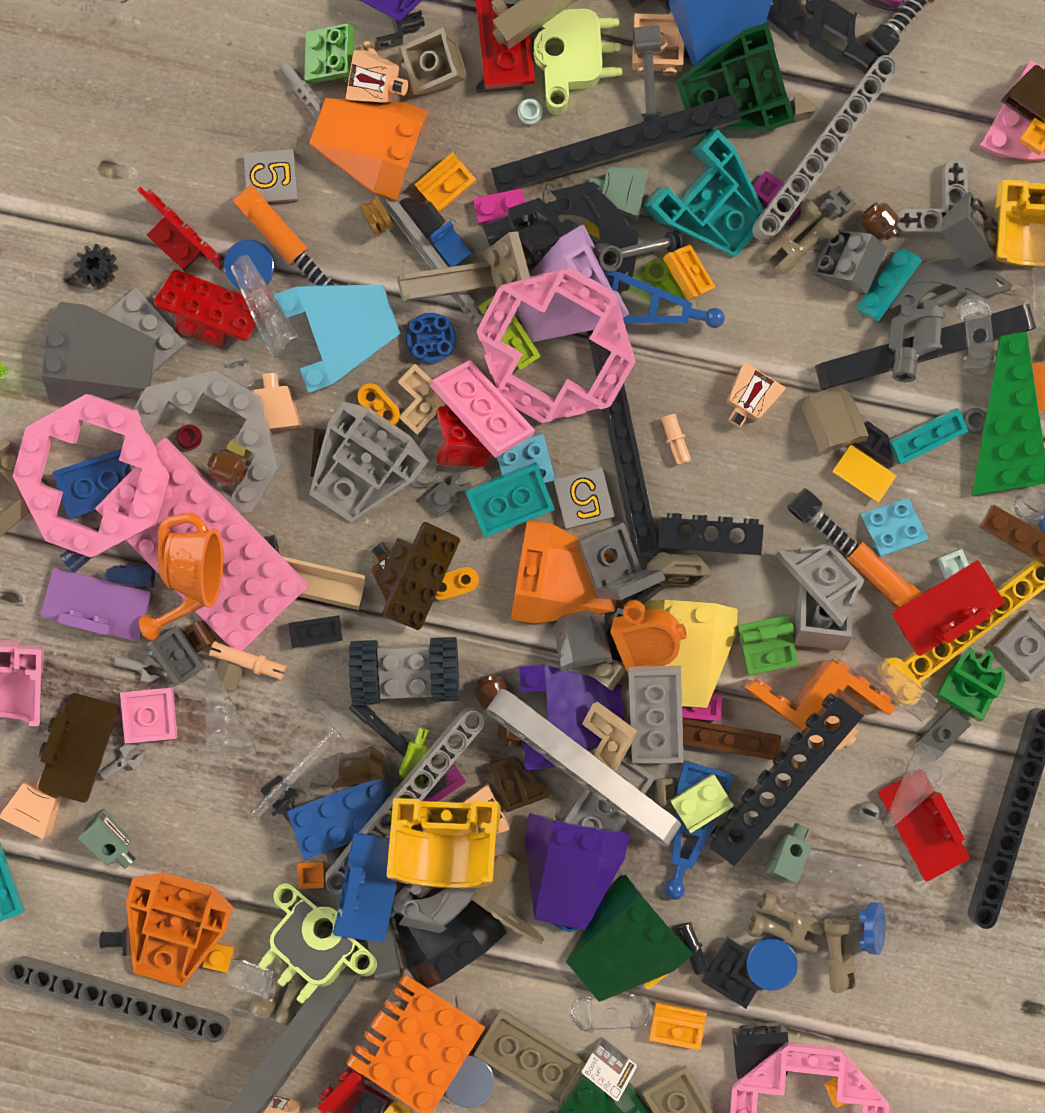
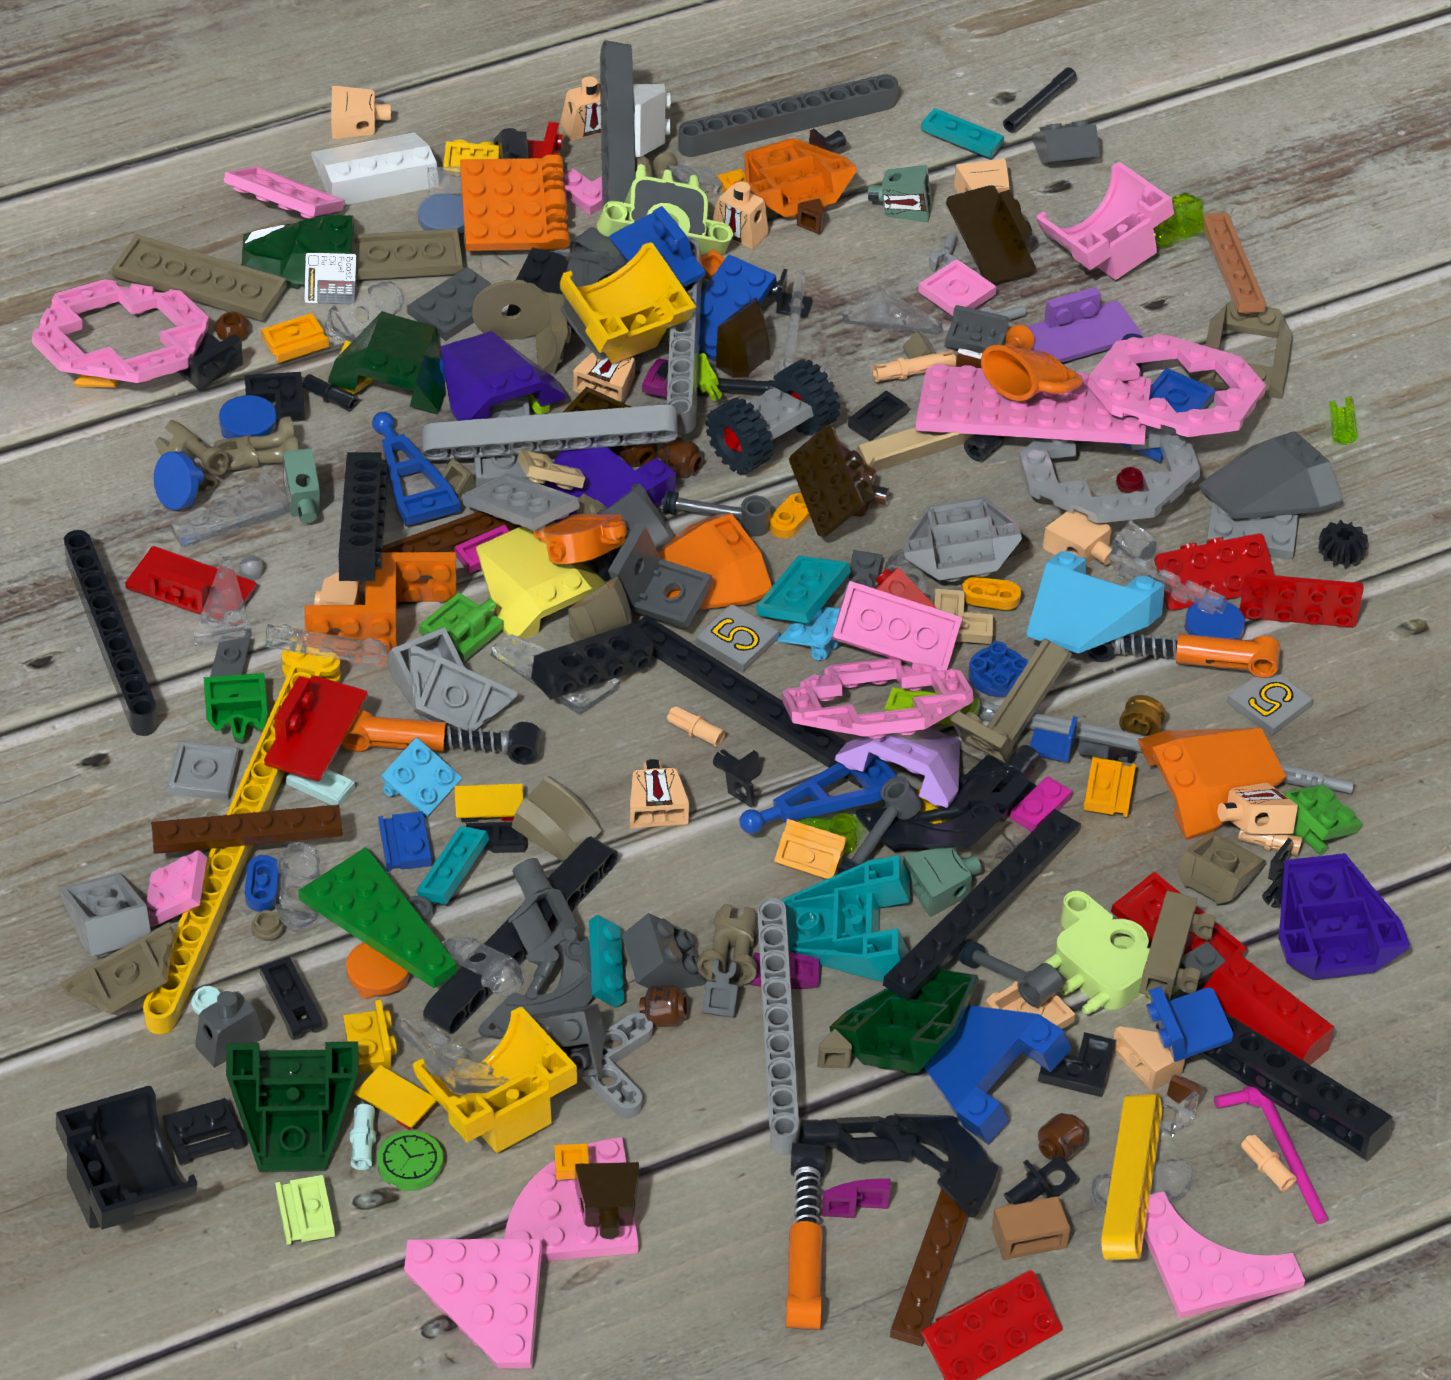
camera: 140 degrees right, 40 degrees down
dark blue hinge [105,564,155,588] -> none
reddish brown head [207,449,248,487] -> none
light aqua plate [518,99,543,125] -> none
yellowish green plate [670,774,734,833] -> none
none -> reddish brown plate [214,312,250,340]
none -> blue plate [378,811,432,871]
none -> dark grey plate [407,267,491,341]
none -> bright pink plate [561,169,602,215]
none -> white slope [633,84,671,157]
none -> dark grey piece [662,490,770,536]
none -> light nougat torso [712,181,769,249]
none -> black bracket [713,749,761,807]
none -> reddish brown slope [797,198,824,235]

